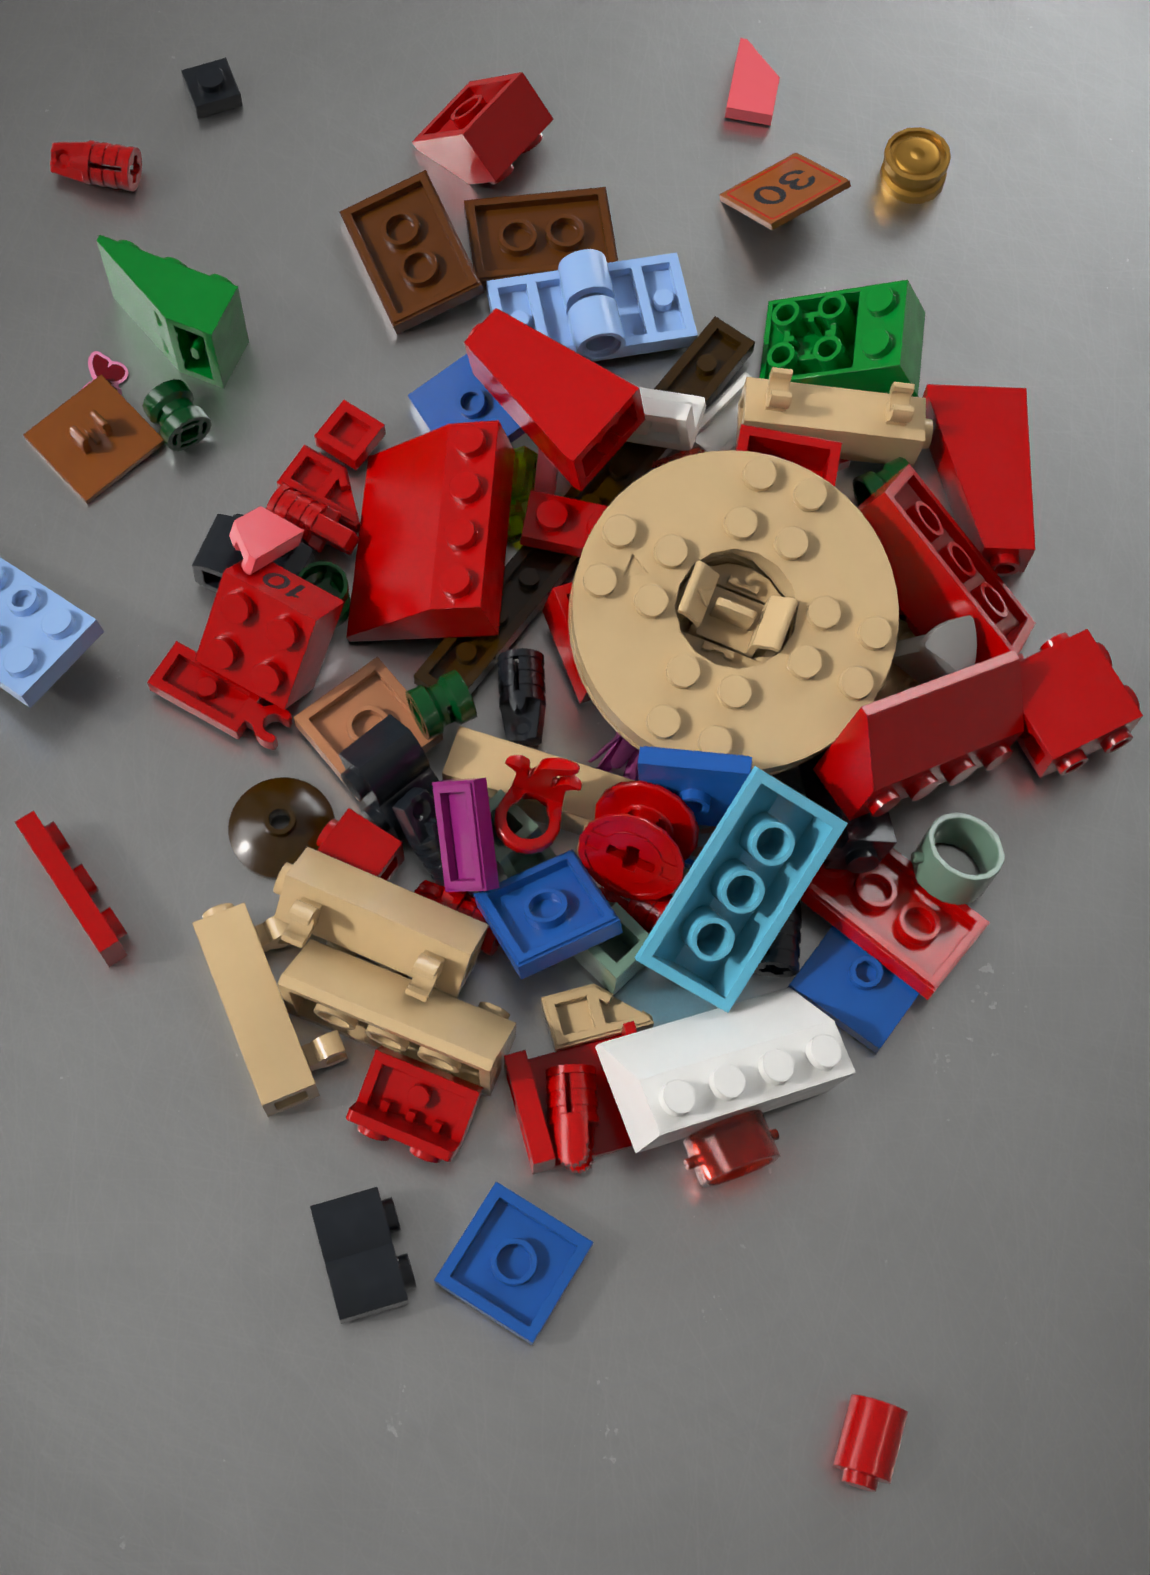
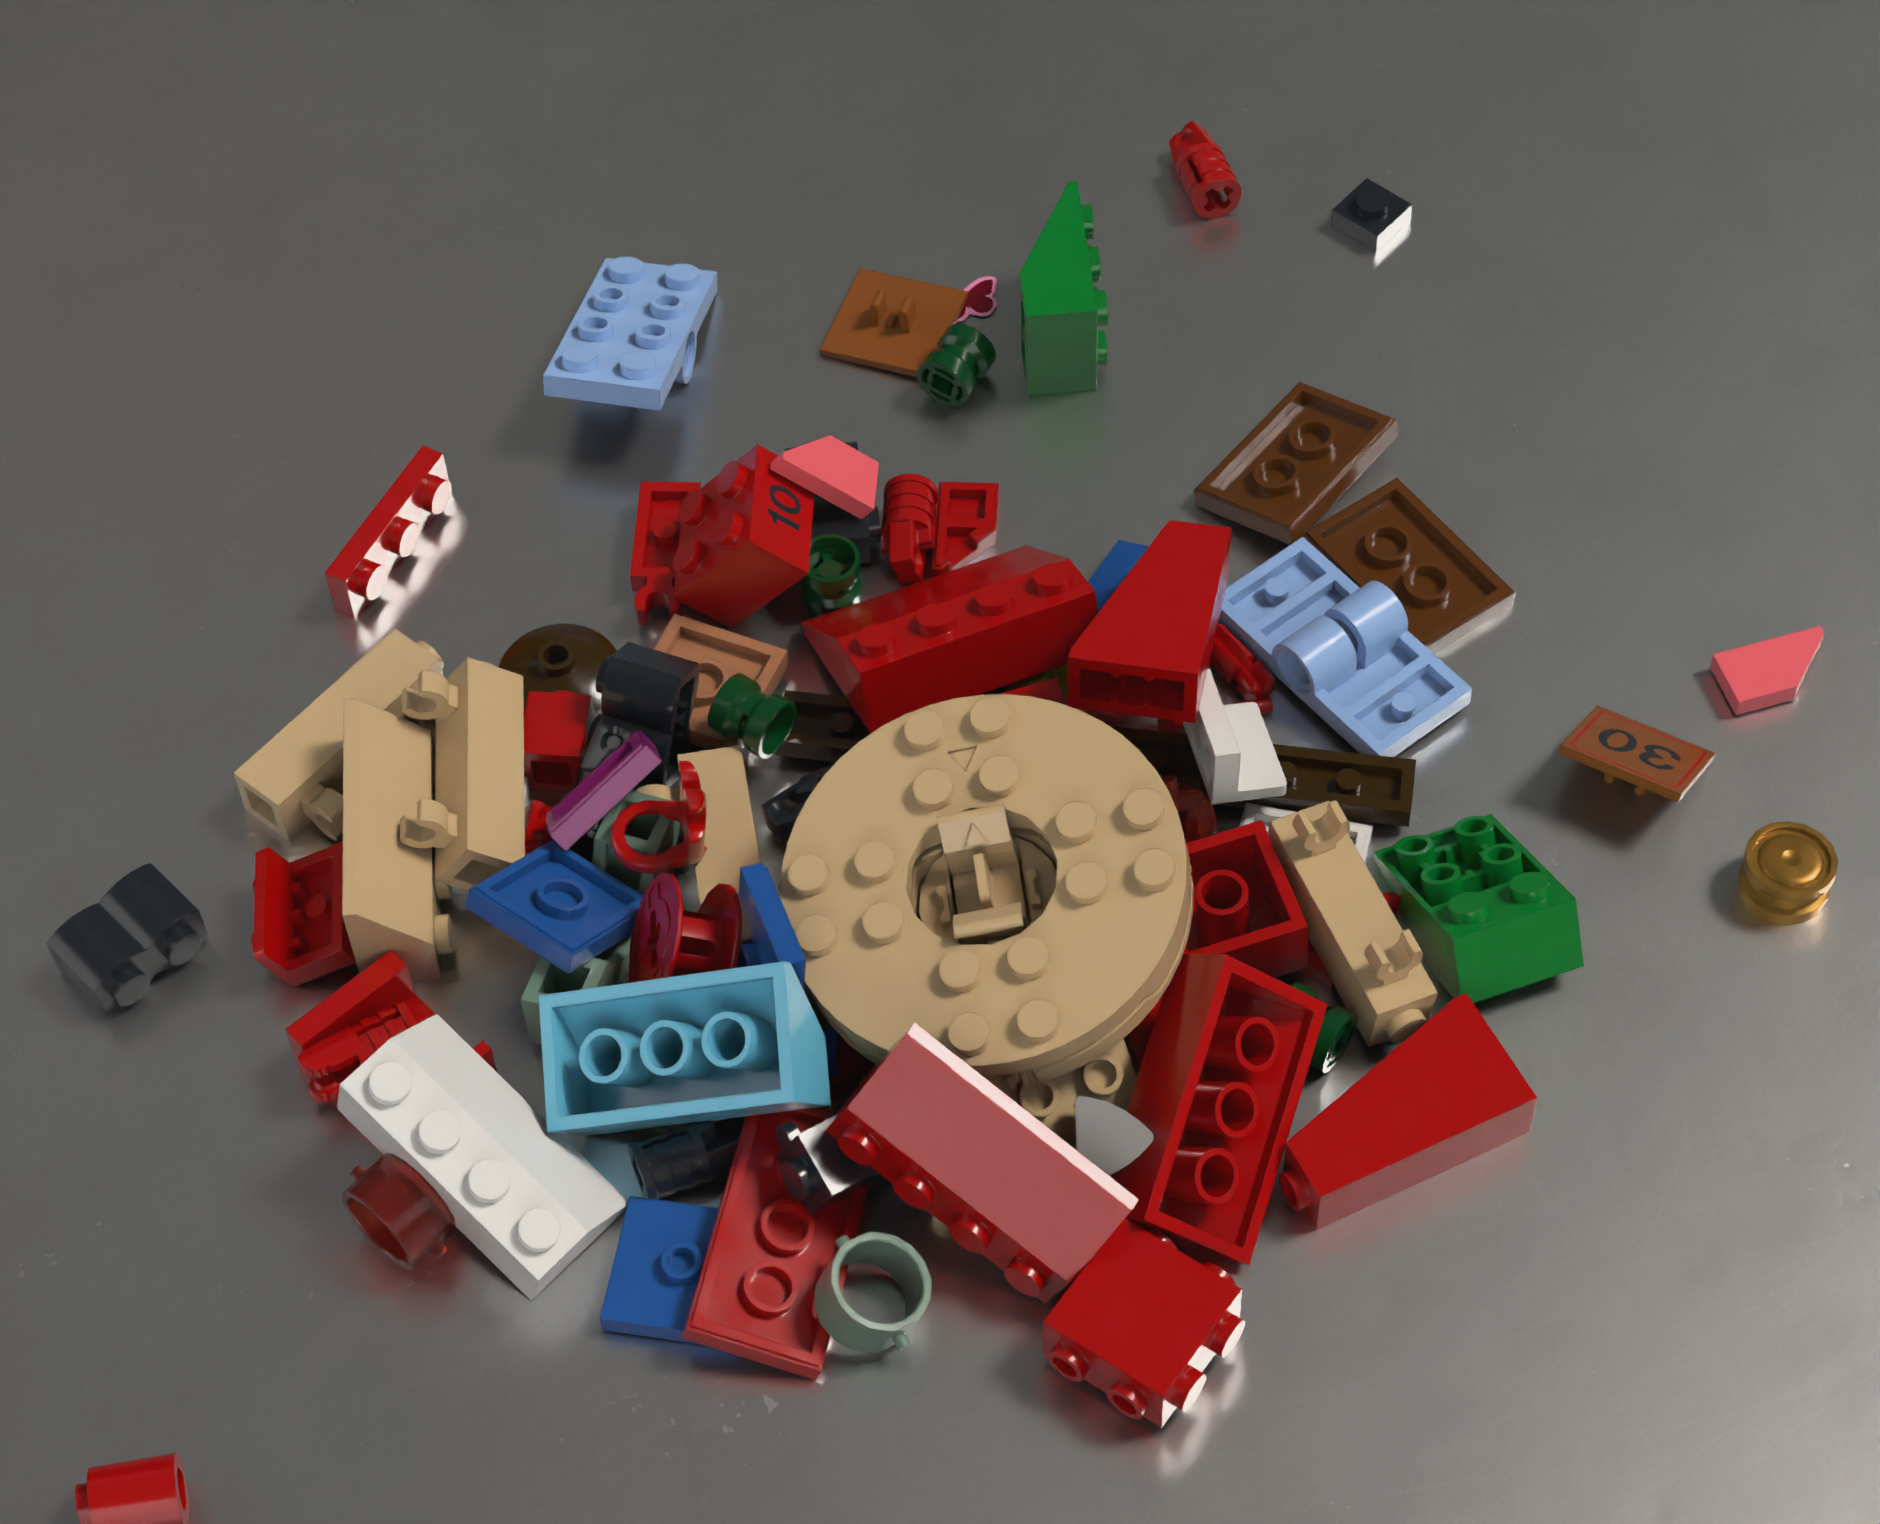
camera: 70 degrees right, 15 degrees down
red plate [314,400,386,471] -> none
red slope [412,72,554,184] -> none
blue plate [434,1181,594,1345] -> none
tan tile [541,983,654,1052] -> none

